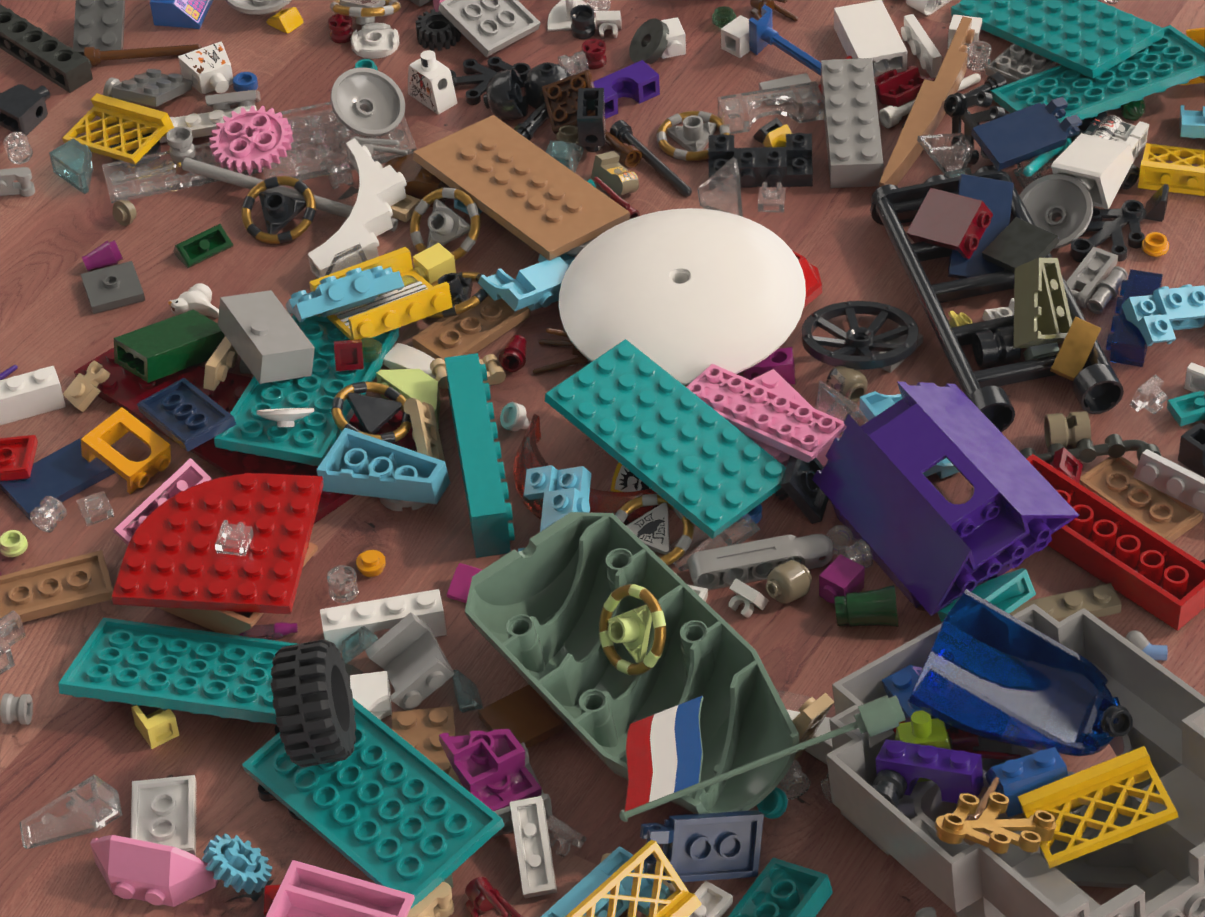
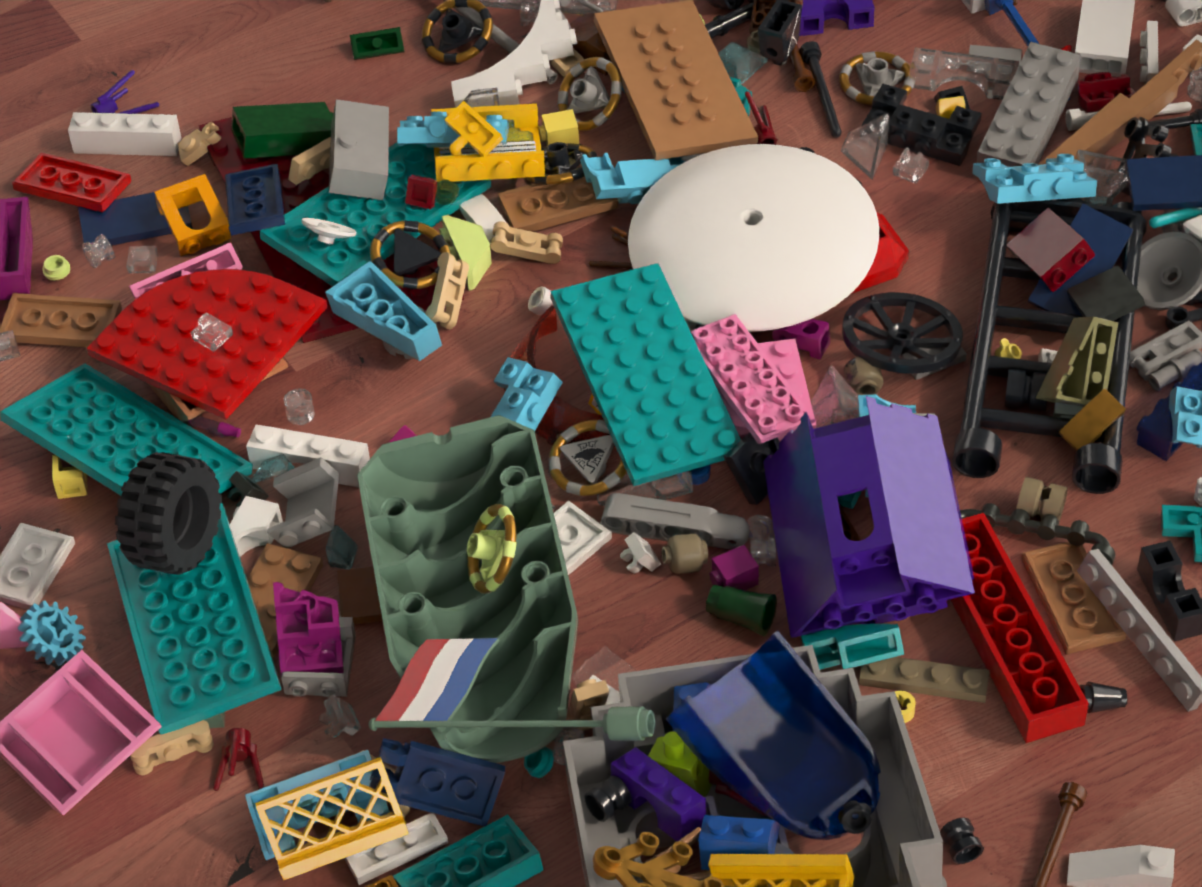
camera: 25 degrees right, 5 degrees up
dark grey plate [81,261,145,314] -> none
magenta cone [82,240,123,271] -> none
white animal [168,283,219,318] -> none
light orange plate [356,550,386,577] -> none
teal brick [445,353,515,558] -> none
dark red cone [499,335,527,372] -> none
white plate [510,796,557,898] -> none
dark tan leg [591,151,639,196] -> none
dark red tile [1049,447,1083,483] -> none
arm [1125,630,1168,661] -> none
clear tile [1130,374,1168,414] -> none
none -> yellow plate [444,101,503,158]
none -> medium azure bracket [972,154,1097,204]

